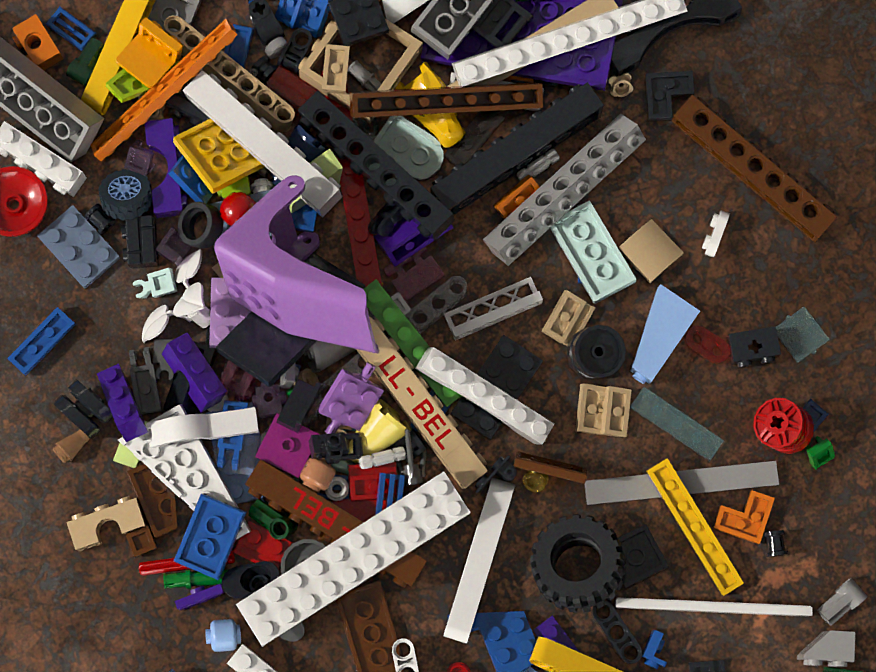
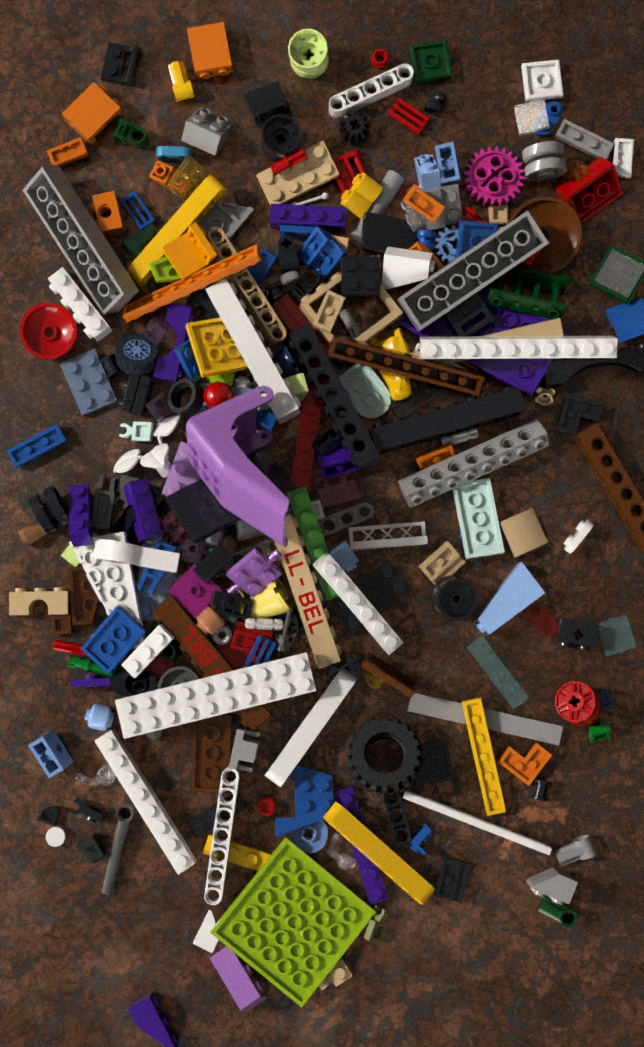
camera: 15 degrees right, 5 degrees up
tan slope [575,383,632,437] -> none
none -> white plate [122,624,175,679]
none -> light grey panel [229,726,261,772]
none -> light blue slope [329,541,359,573]

